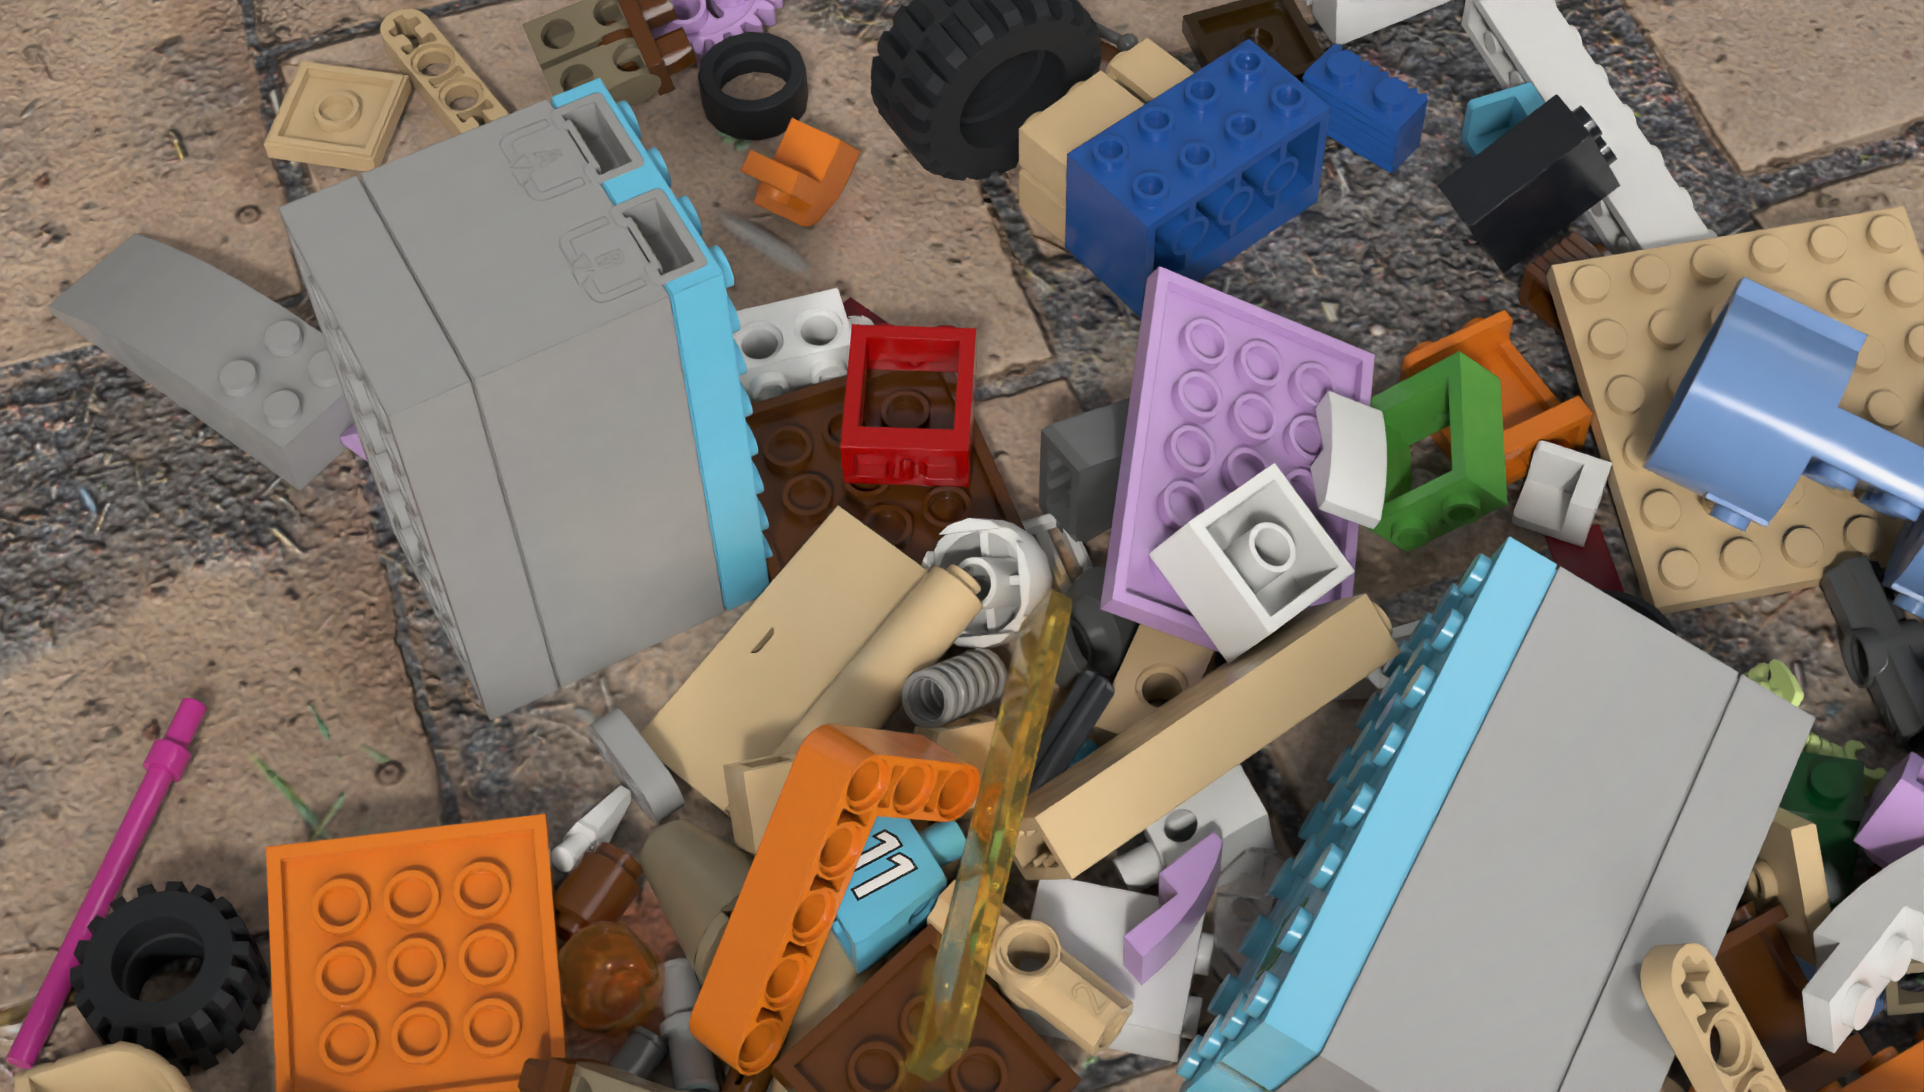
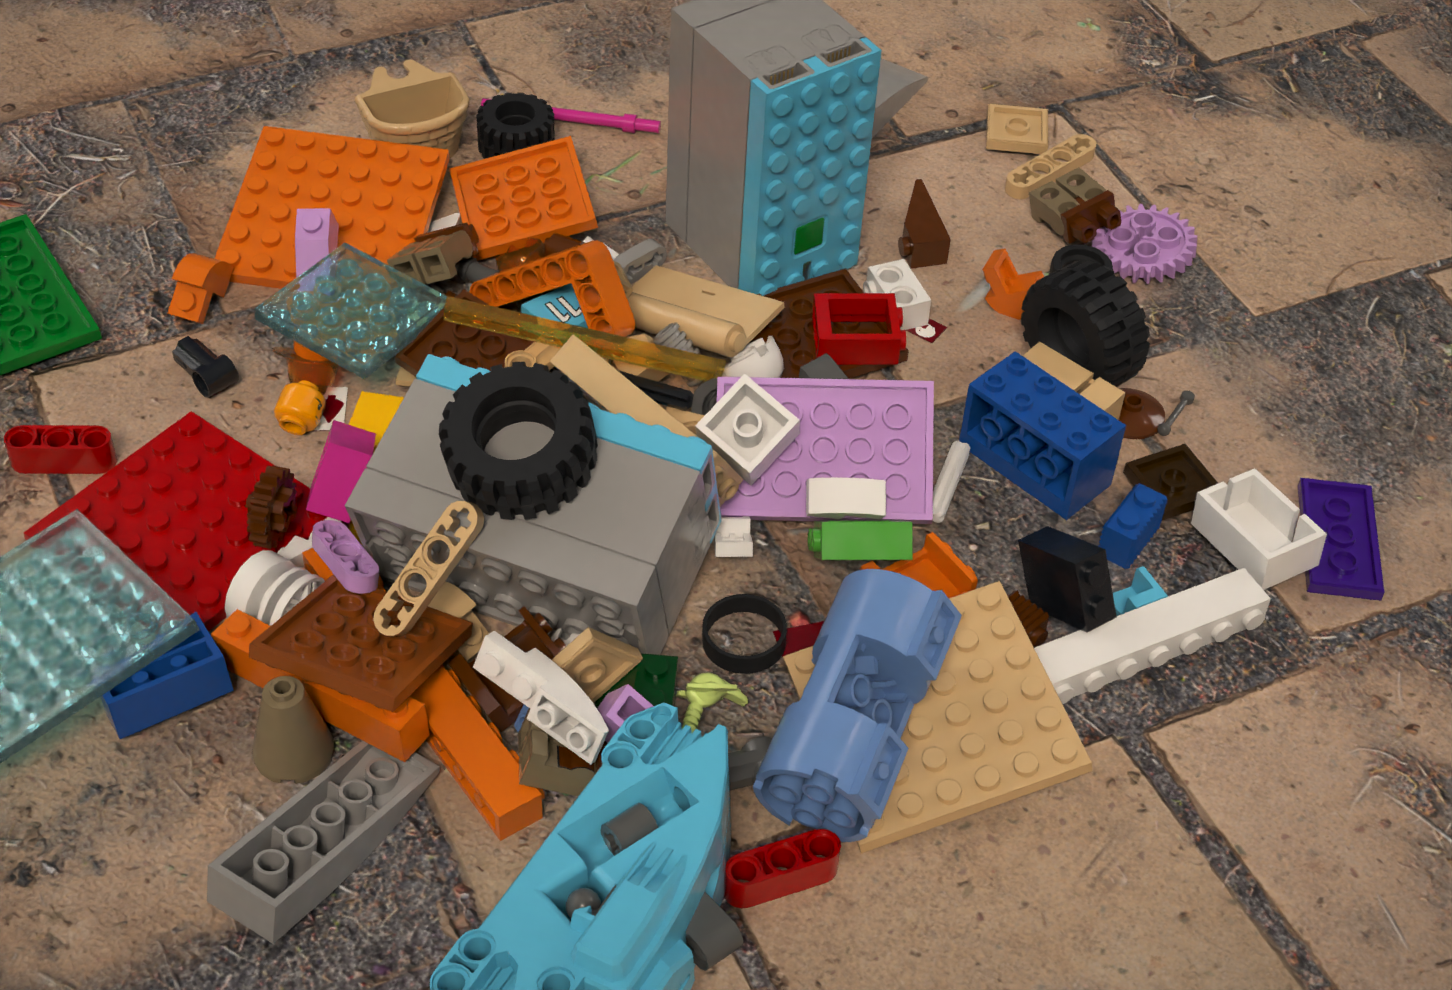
camera: 80 degrees right, 10 degrees down
none -> black tyre [439,362,598,520]

